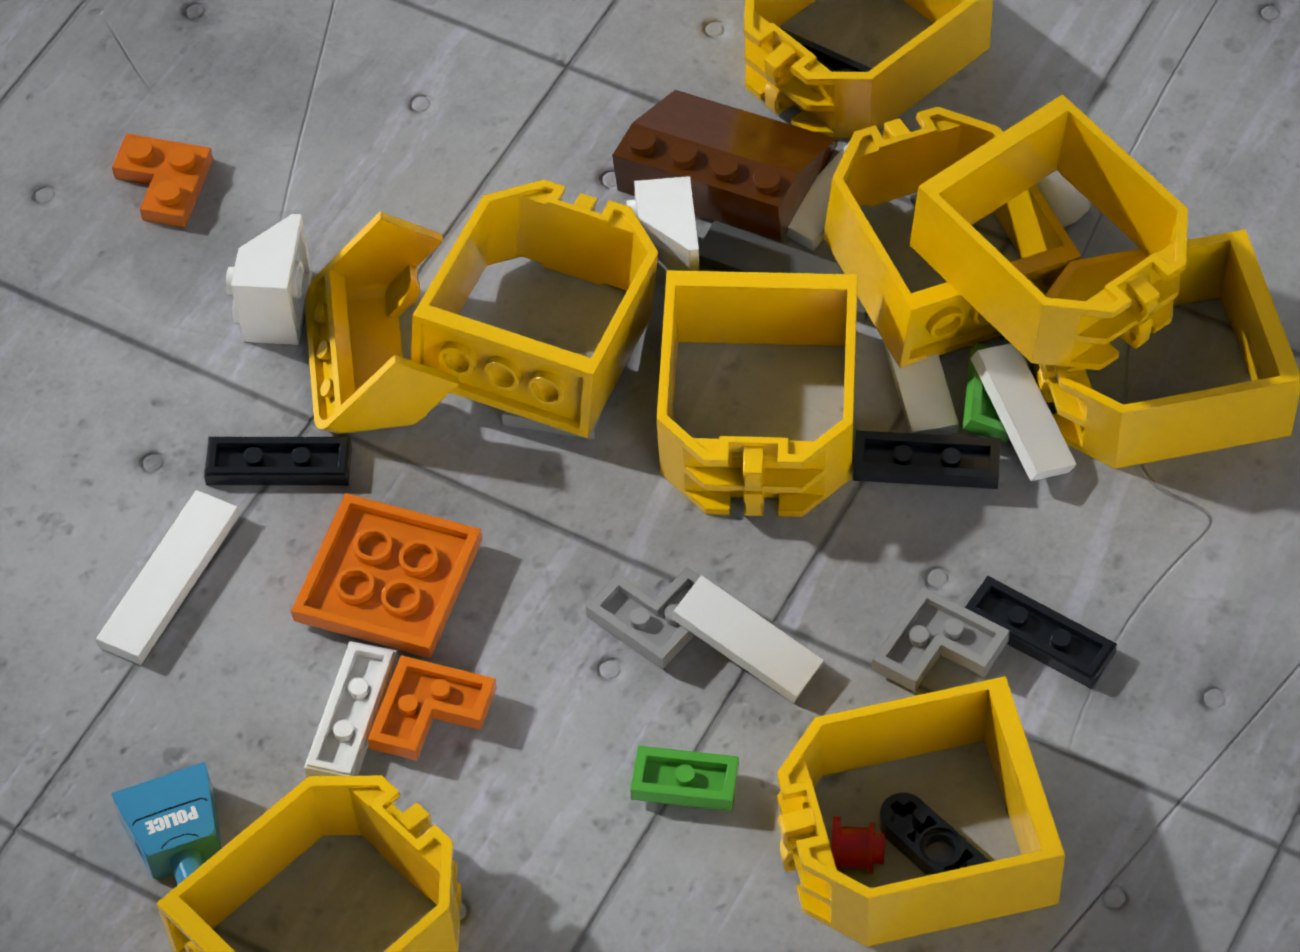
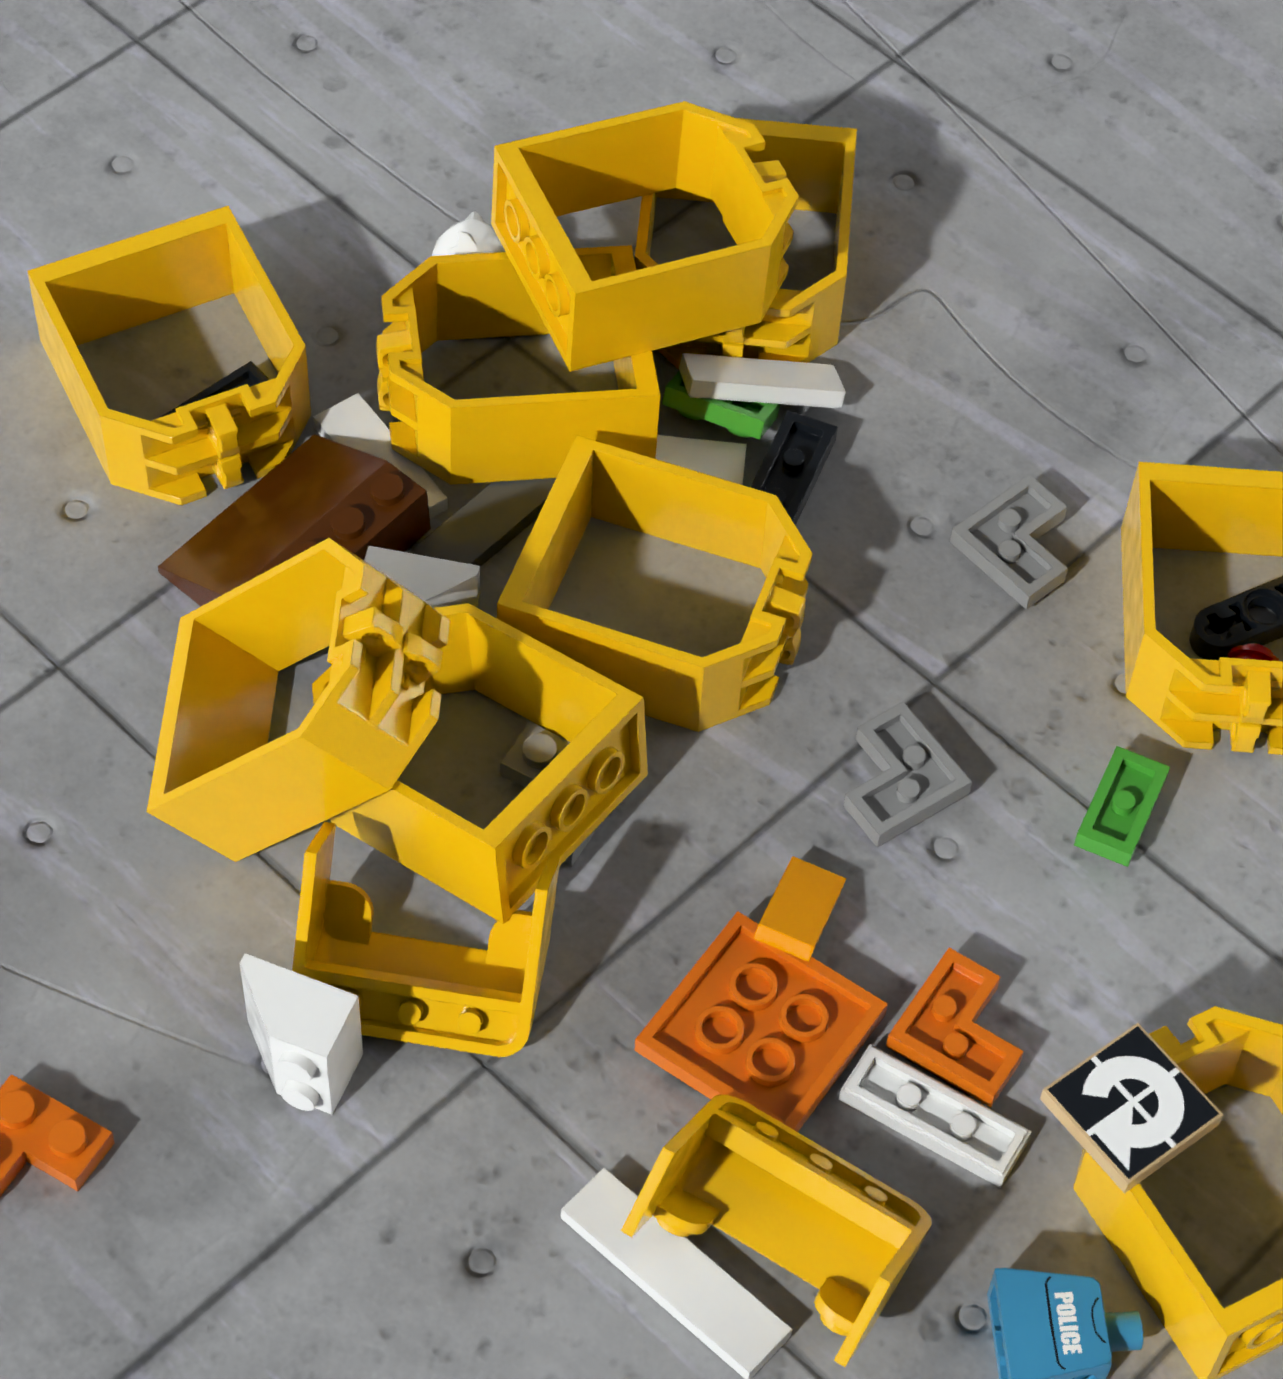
camera: 80 degrees left, 0 degrees up
black tile [204,437,352,486] -> none
white tile [671,575,824,703] -> none
black tile [964,576,1117,689] -> none
none -> yellow container [146,538,450,862]
none -> yellow windscreen [621,1095,932,1367]
none -> light orange tile [753,856,847,962]
none -> tile [1040,1023,1223,1194]

